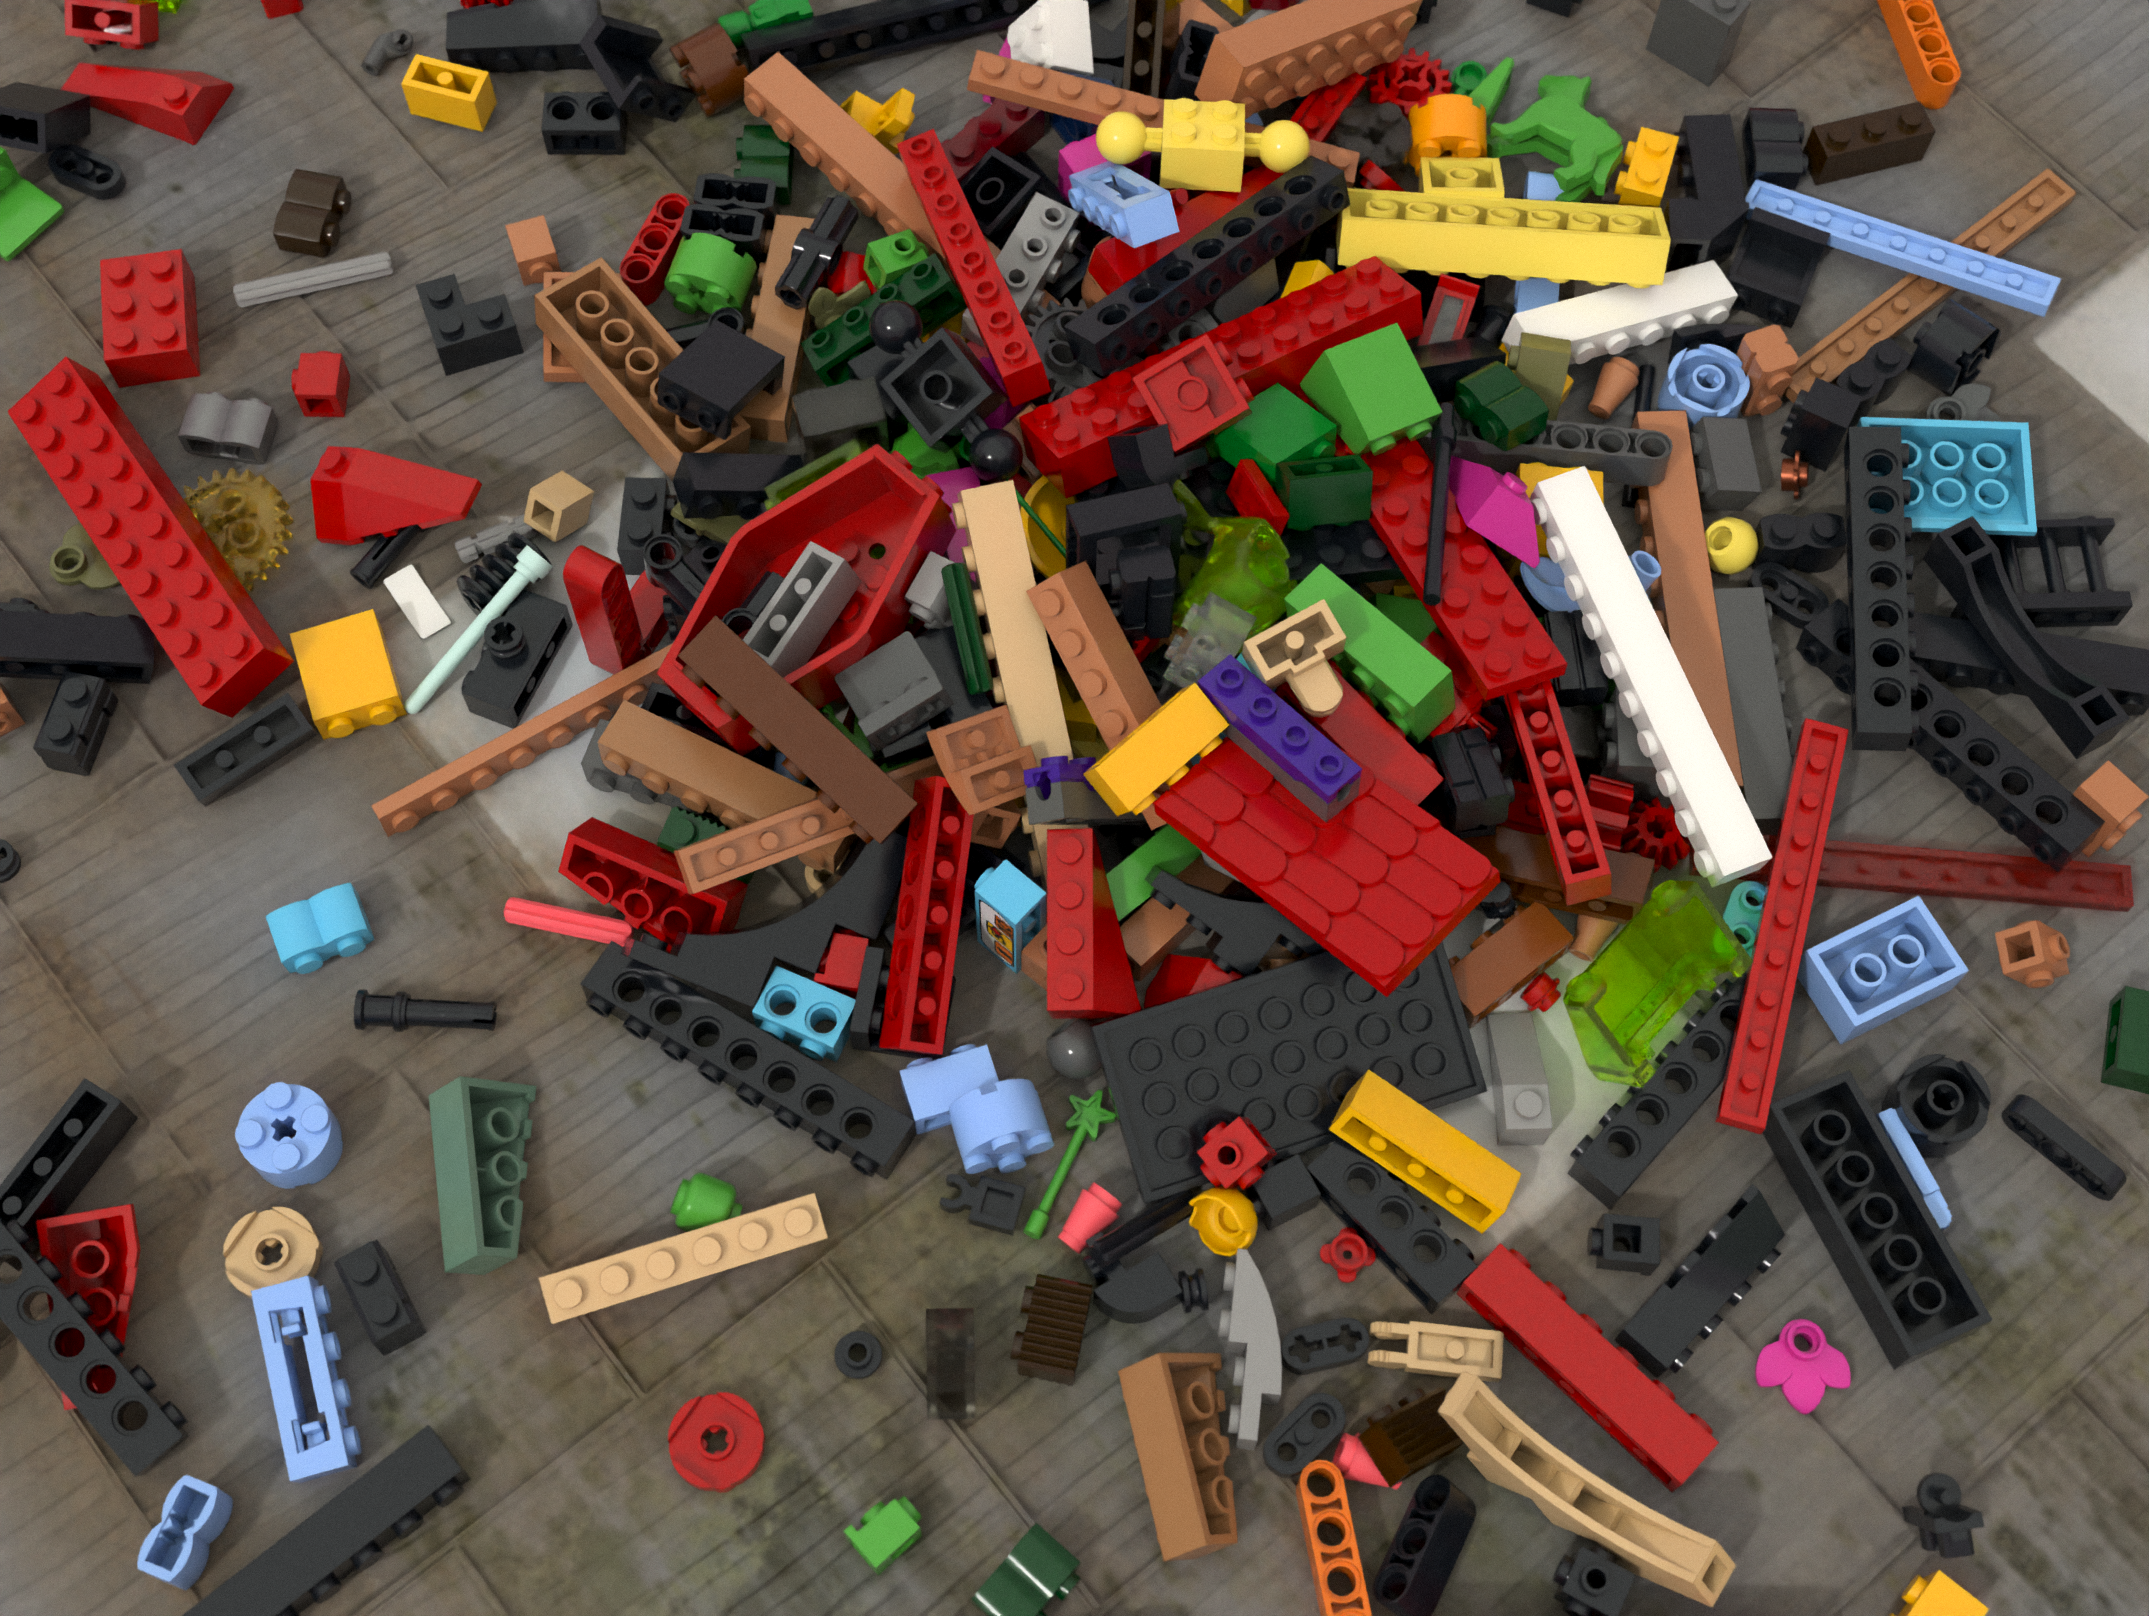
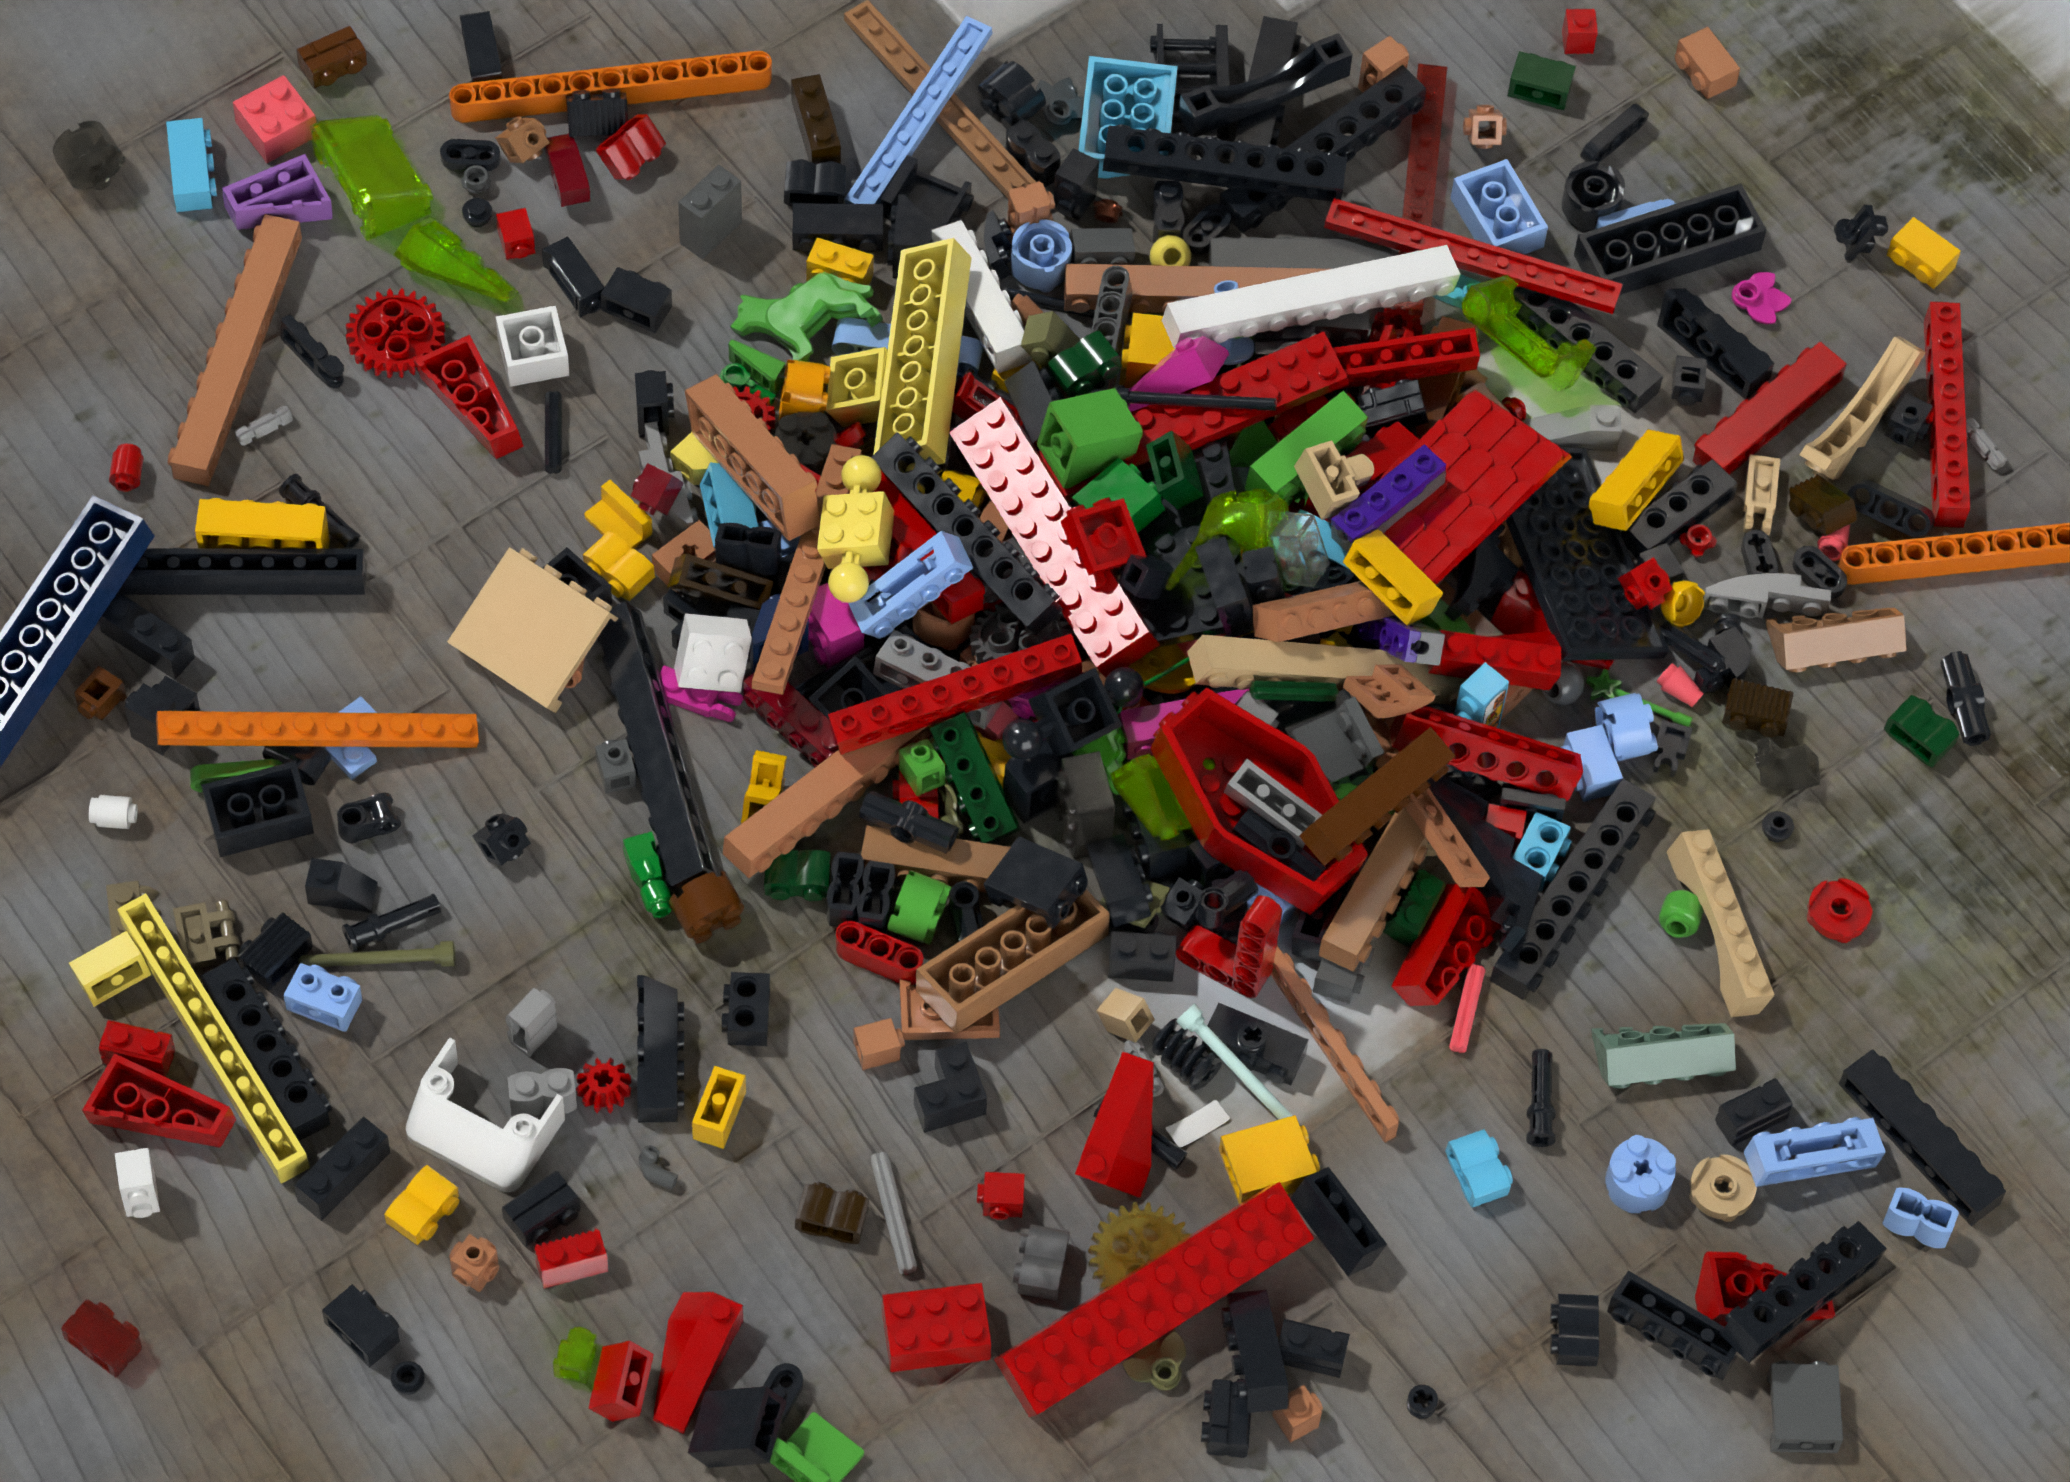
camera: 90 degrees left, 5 degrees down
black panel [579,14,695,123] -> none
bright green brick [844,1496,922,1576] -> none
red plate [1226,459,1290,549] -> none
none -> black brick [1550,1294,1599,1366]

